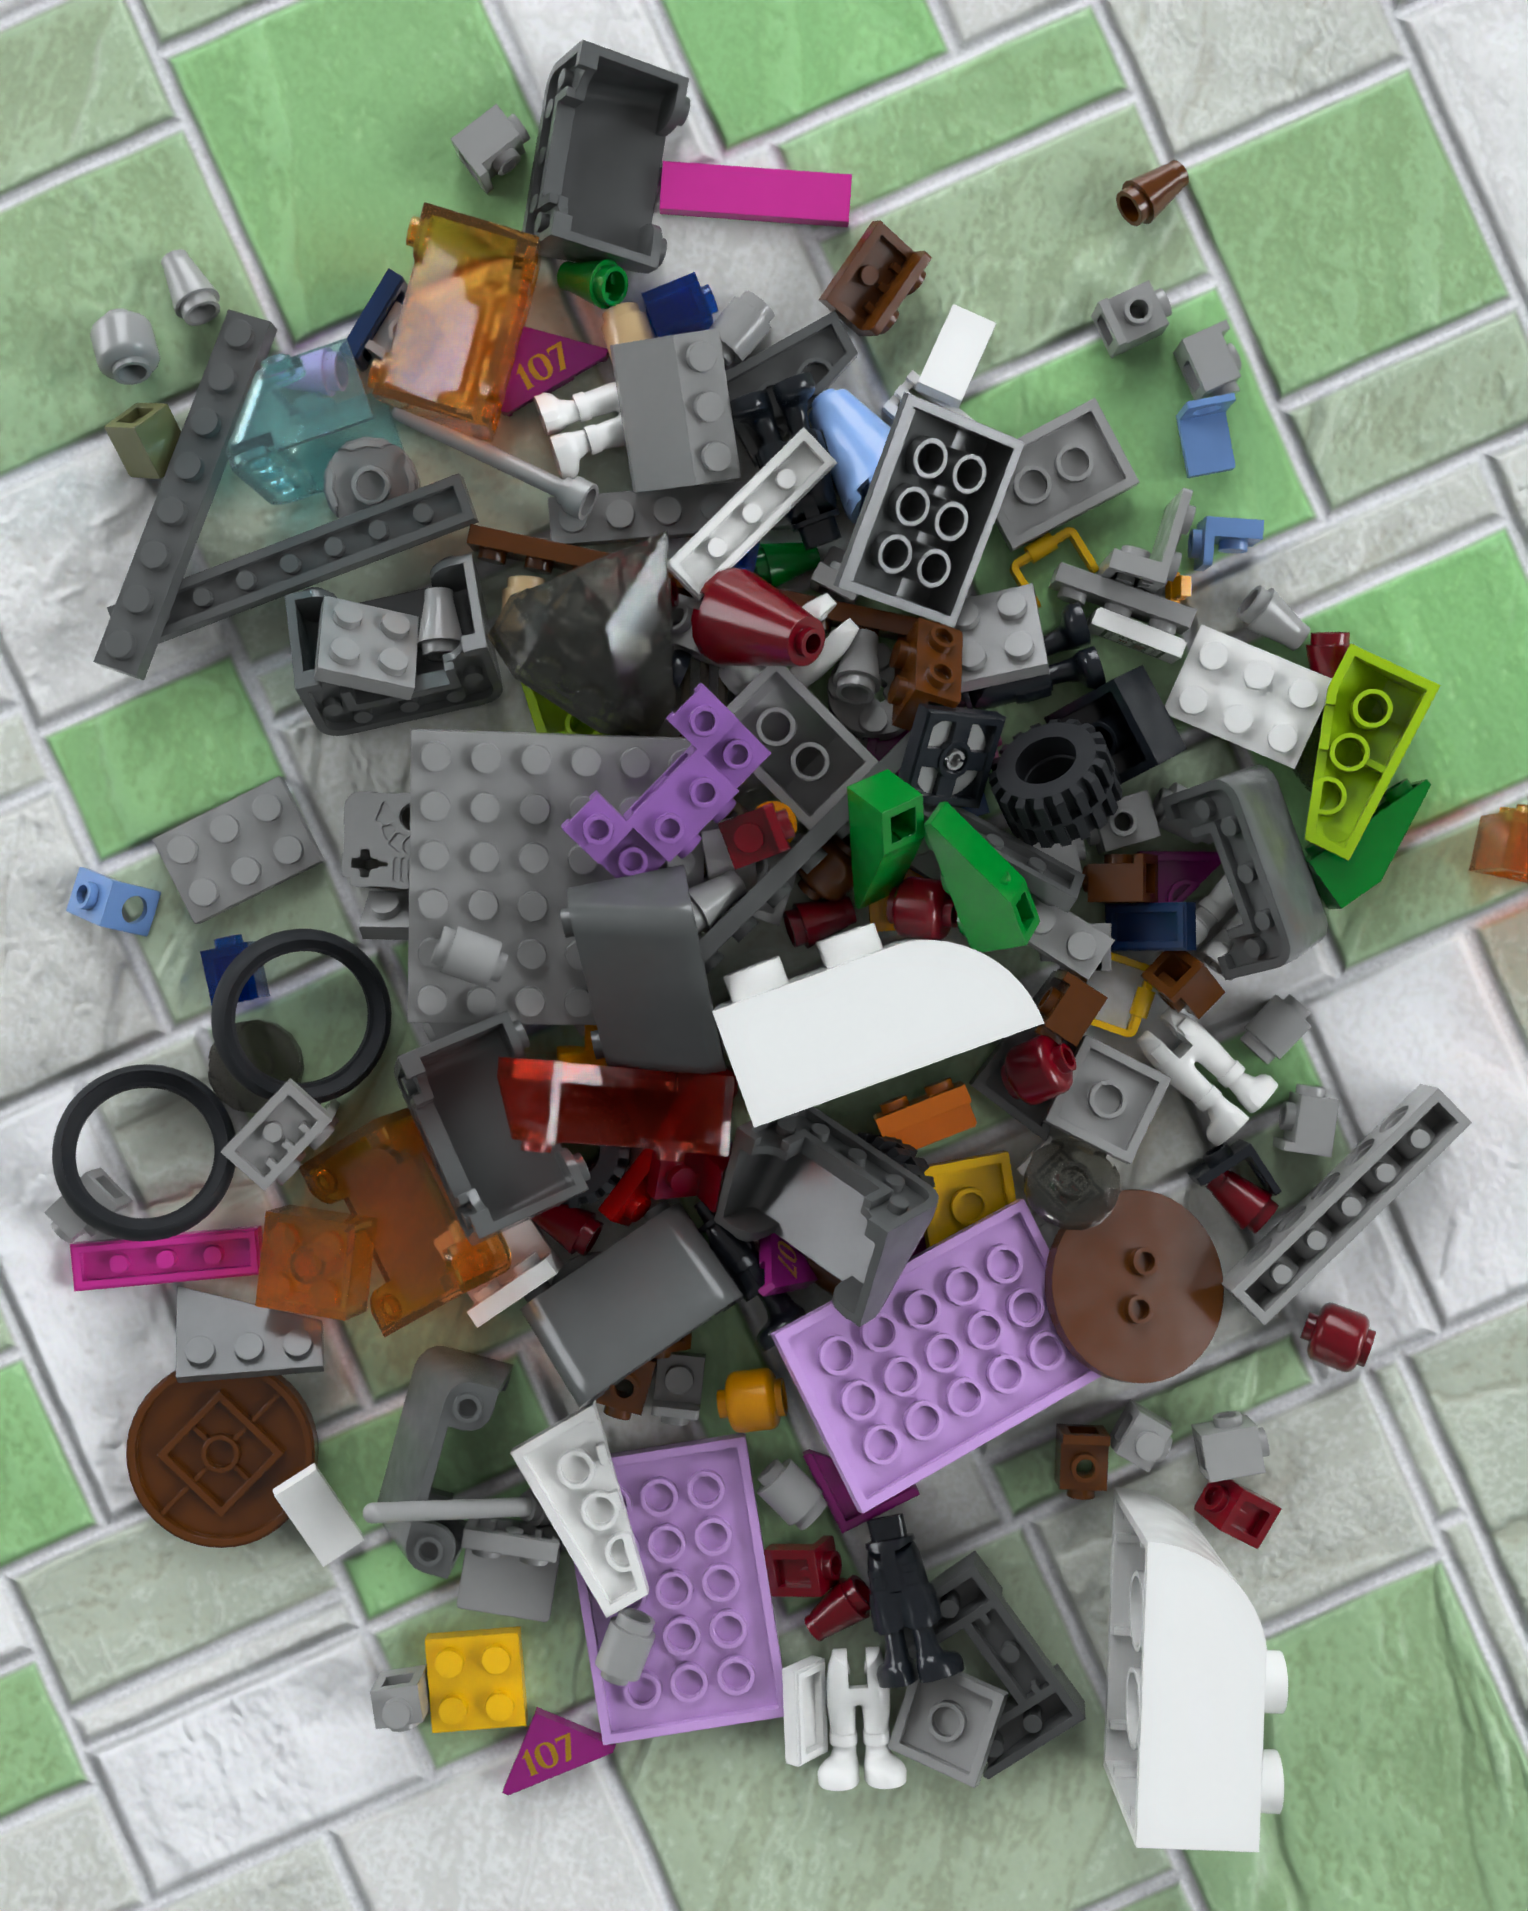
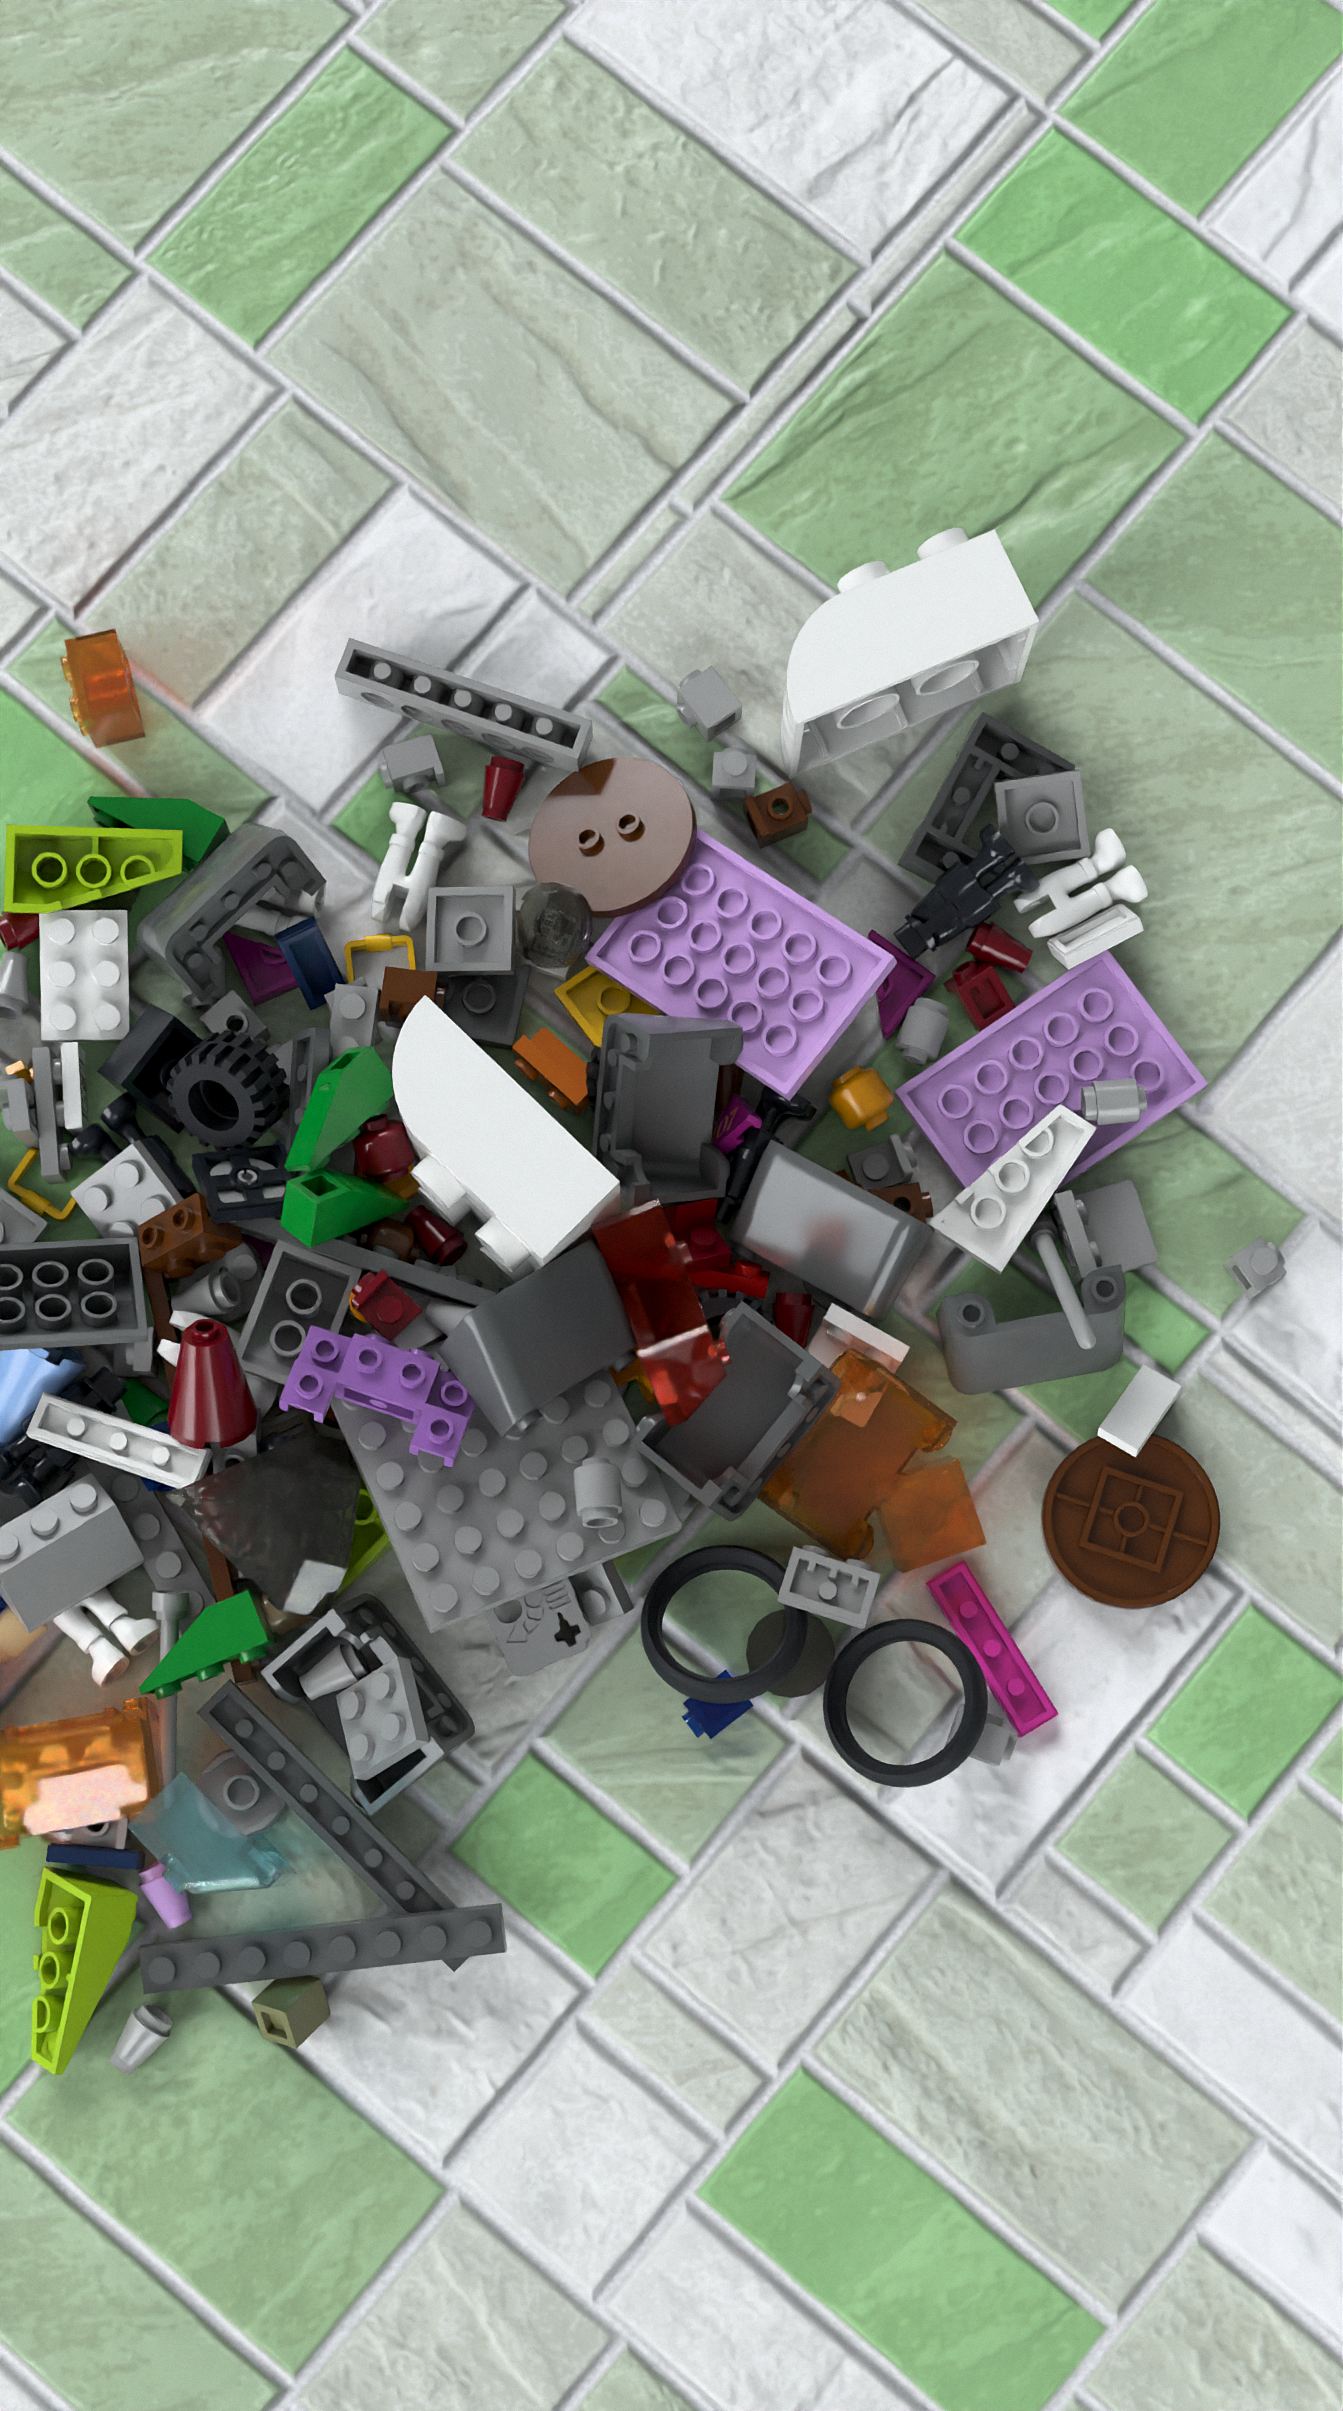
camera: 115 degrees left, 10 degrees down
medium blue bracket [66,867,161,936] -> none
light grey head [90,308,160,385] -> none
light grey plate [152,776,325,924] -> none
wing [176,1286,324,1383] -> none
yellow plate [425,1626,528,1733] -> none
magenta tile [501,326,609,417] -> none
magenta tile [502,1707,616,1796] -> none
dark red head [1001,1035,1076,1105] -> none
reddish brown brick [1082,853,1158,903] -> none
reddish brown brick [1140,951,1225,1019] -> none
black bracket [1188,1139,1282,1196] -> none
dark red bracket [1194,1479,1282,1549] -> none
light grey brick [1240,994,1311,1065] -> none
dark red head [1300,1302,1376,1373] -> none
none -> lime wedge [31,1867,138,2075]
none -> green slope [139,1590,276,1700]

